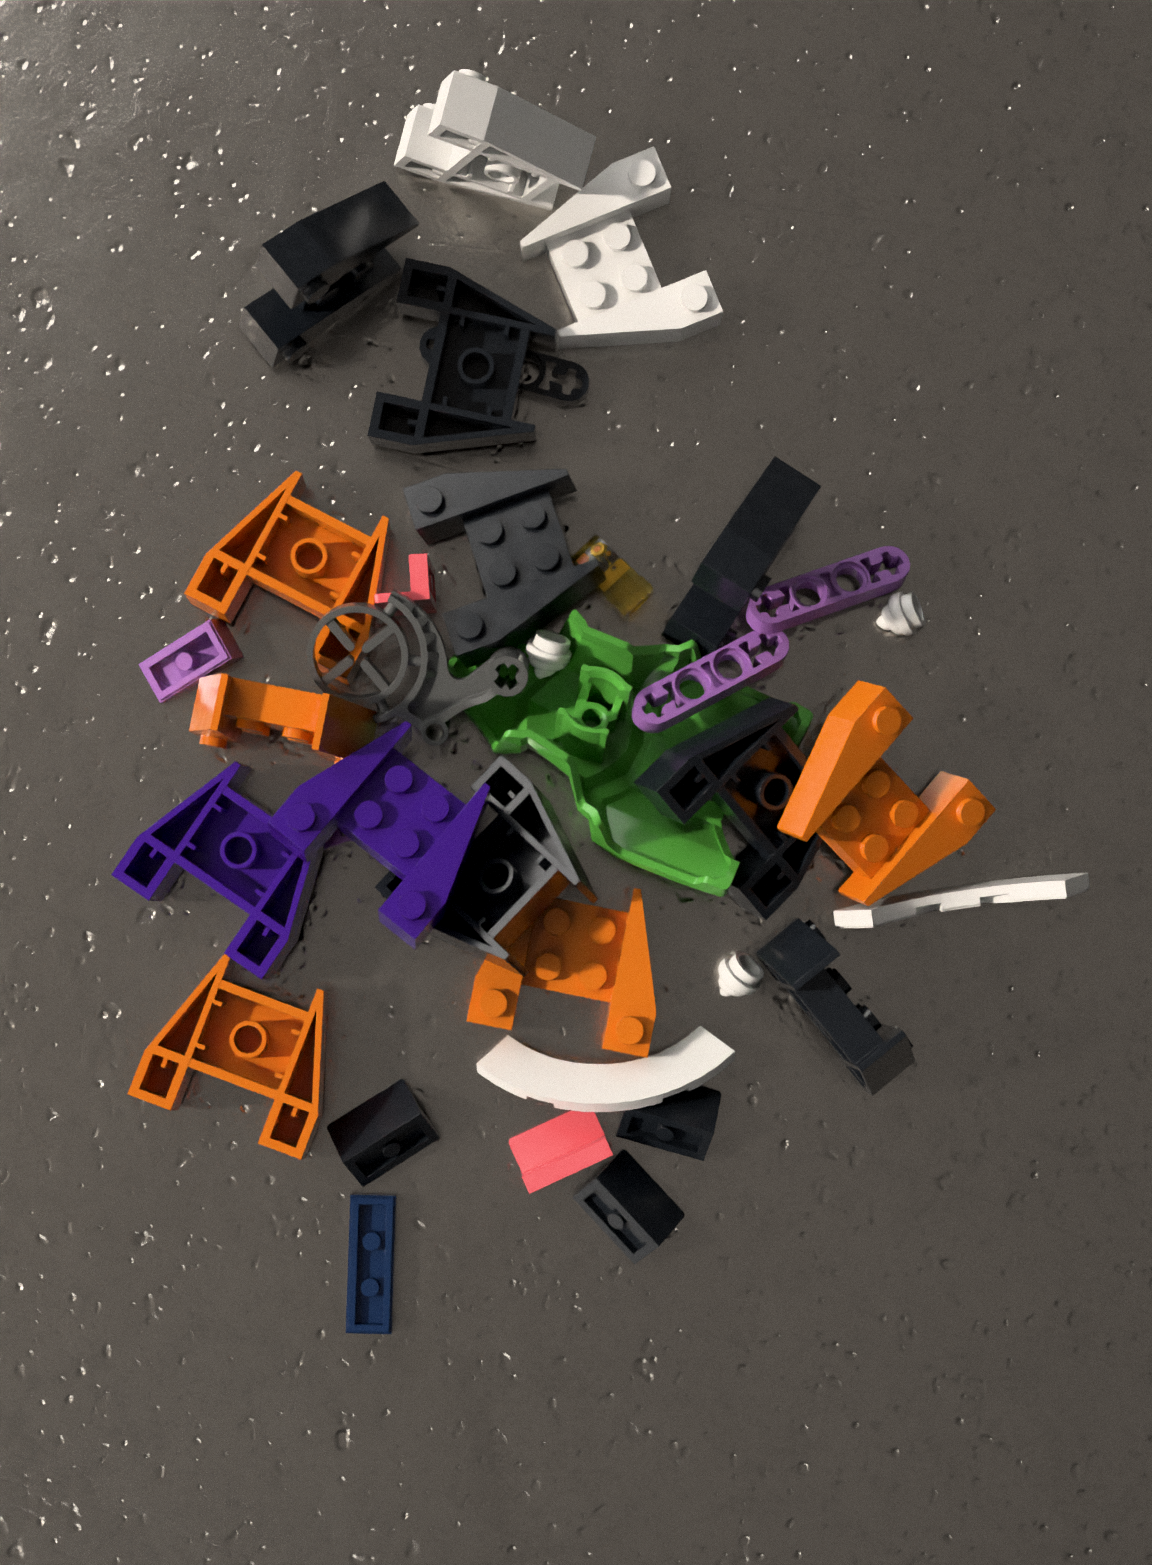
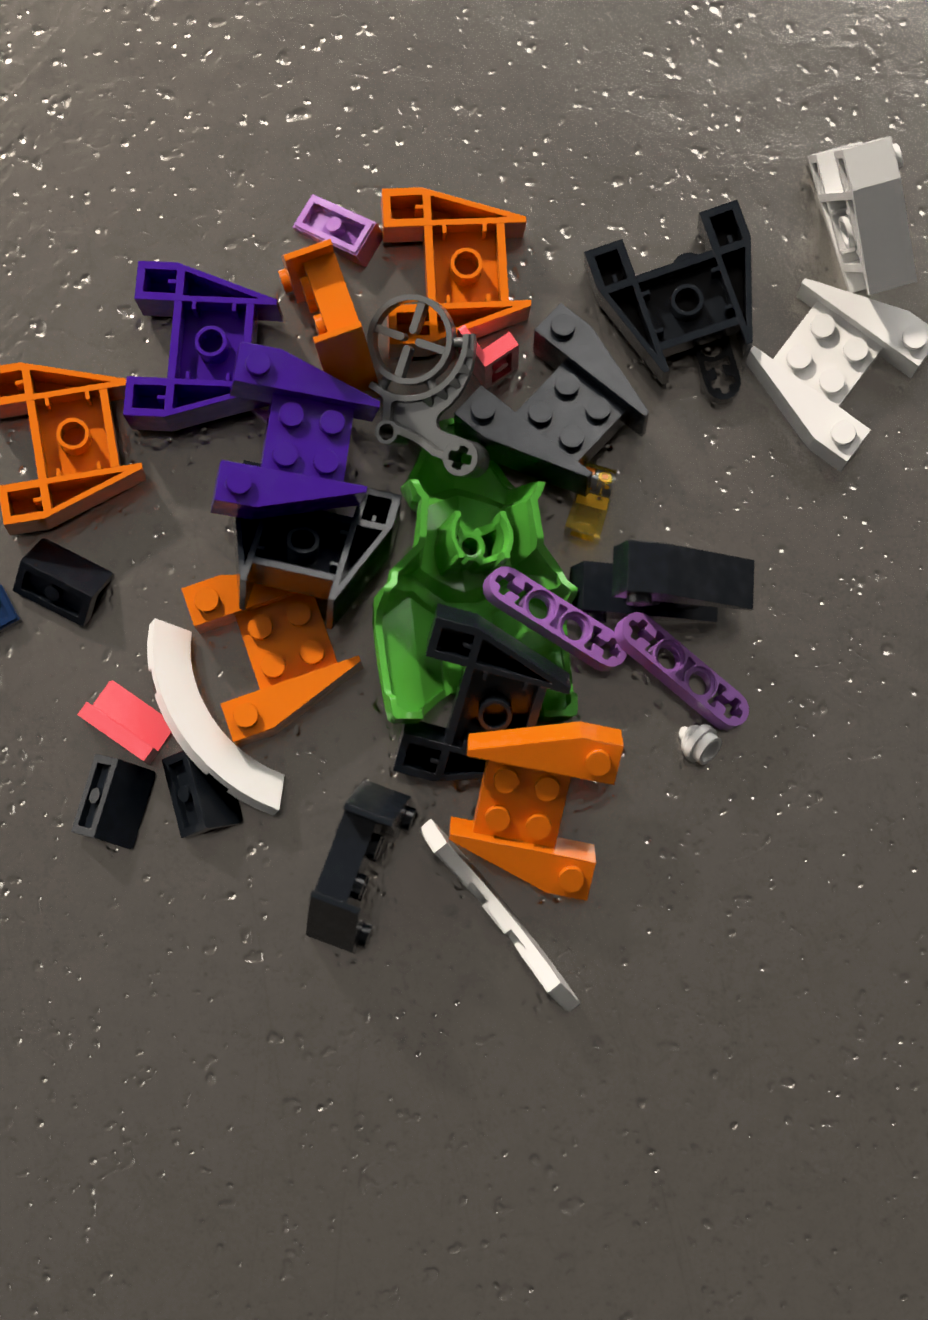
camera: 70 degrees right, 5 degrees down
black wedge [239,181,419,368] -> none
white plate [526,630,572,679] -> none
white plate [718,951,764,997] -> none

